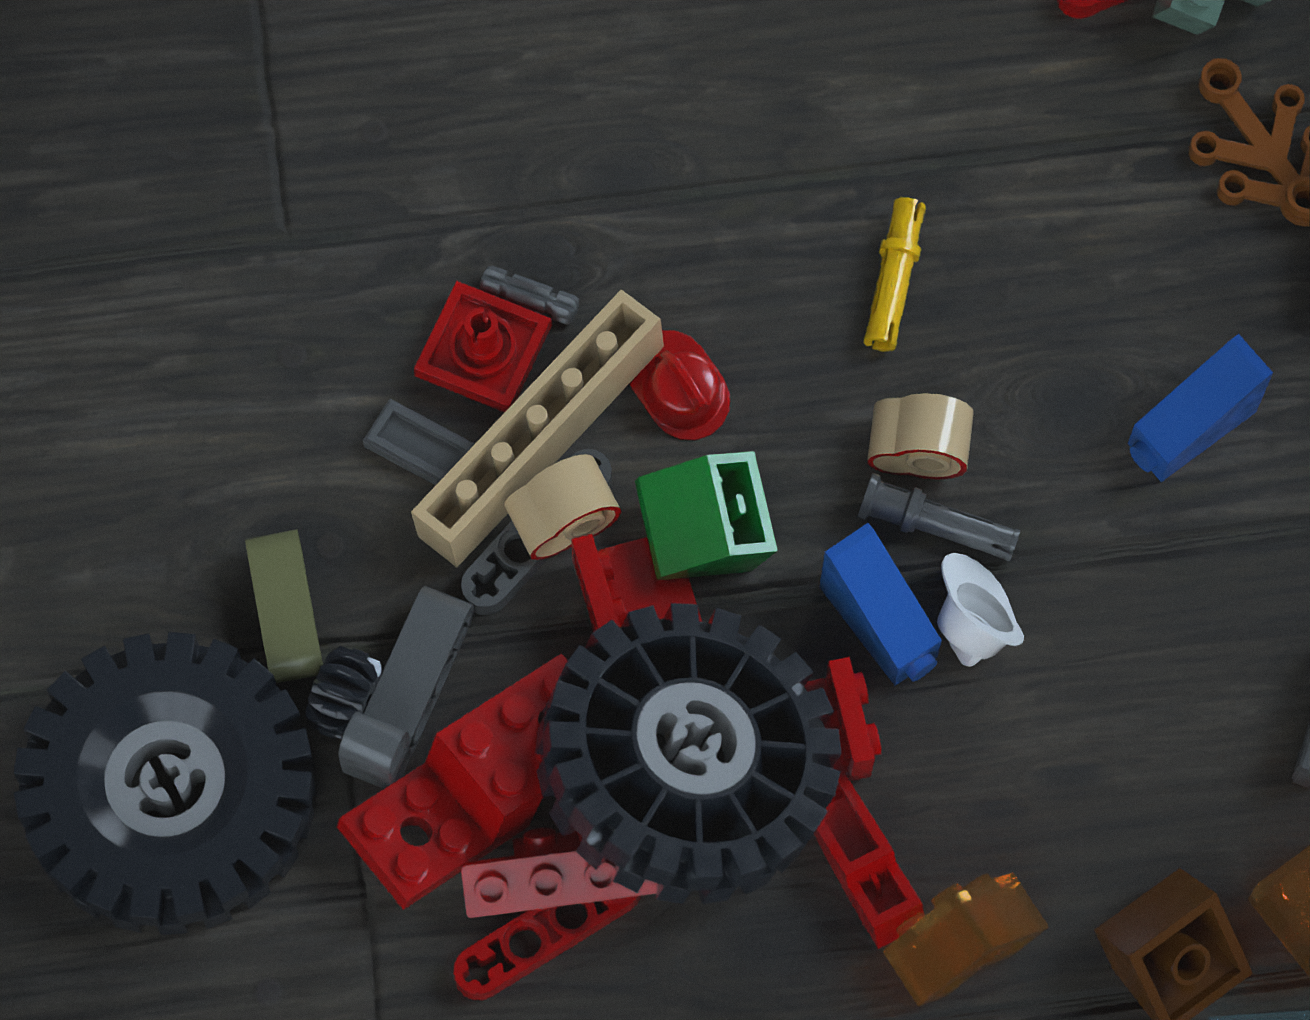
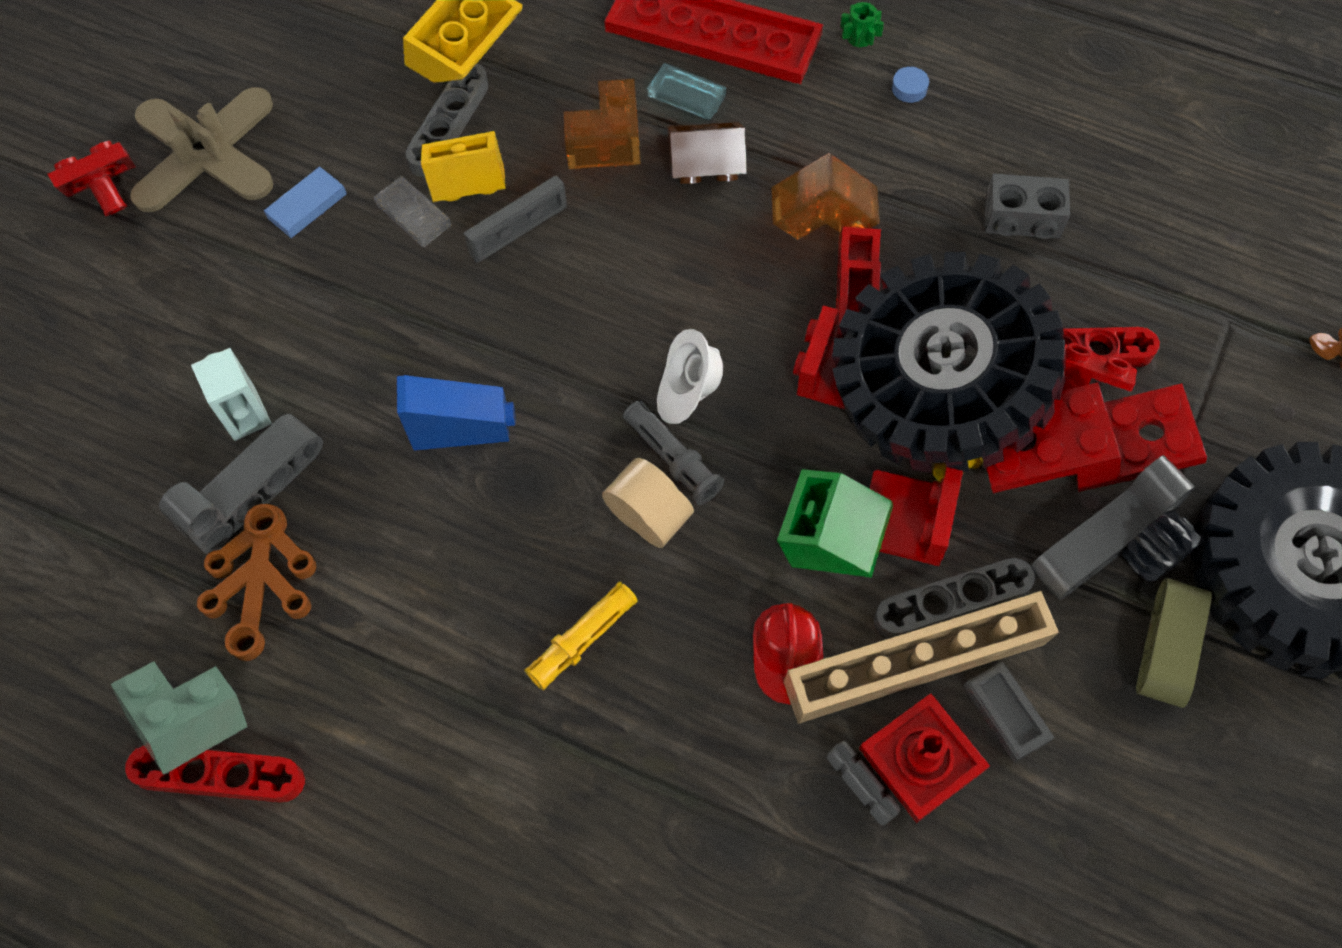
camera: 145 degrees left, 5 degrees down
tan piece [504,454,621,560] -> none
blue slope [819,523,942,686] -> none

